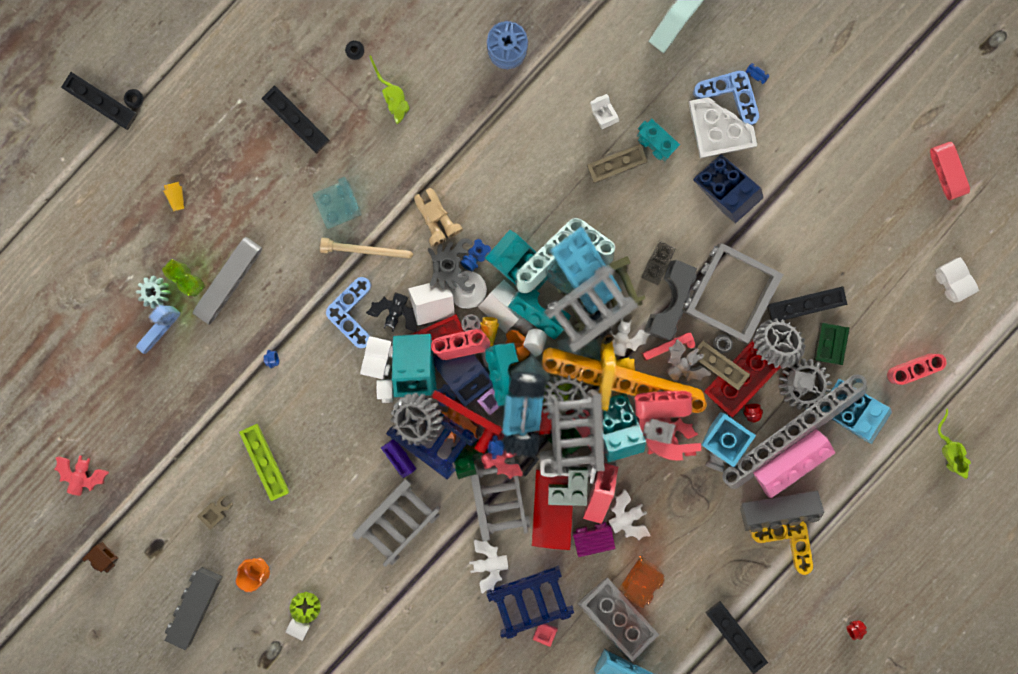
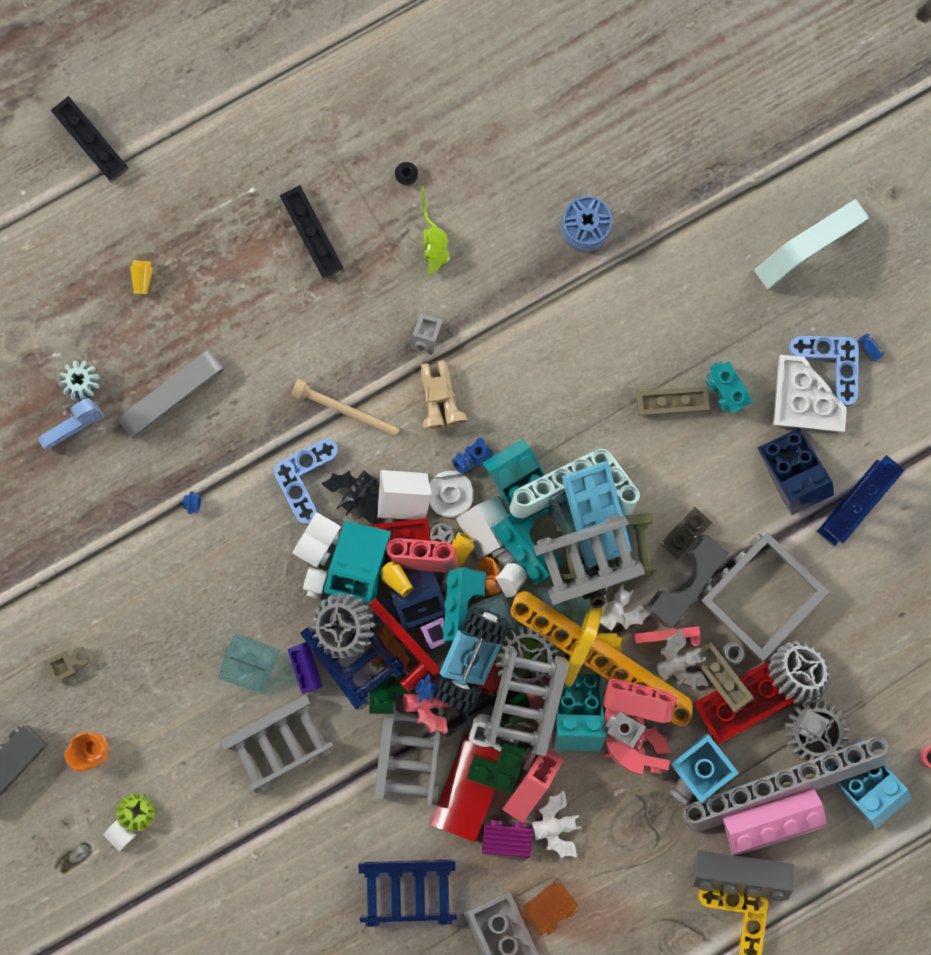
camera: 15 degrees right, 5 degrees down
black plate [124,89,144,109] -> none
clear neon green brick [162,259,205,297] -> none
lime plate [239,423,290,501] -> none
clear light blue bracket [313,177,363,229] -> none
dark grey animal [428,238,475,292] -> none
white animal [469,539,508,593] -> none
coral tile [533,621,558,647] -> none
white bracket [590,94,619,129] -> none
red plate [743,403,763,423] -> none
black plate [767,286,848,321] -> none
dark green plate [814,323,850,365] -> none
none -> clear light blue slope [219,633,280,695]
none -> yellow cone [379,561,414,597]
none -> light grey bracket [410,313,443,355]
none -> clear blue fence [816,455,905,547]

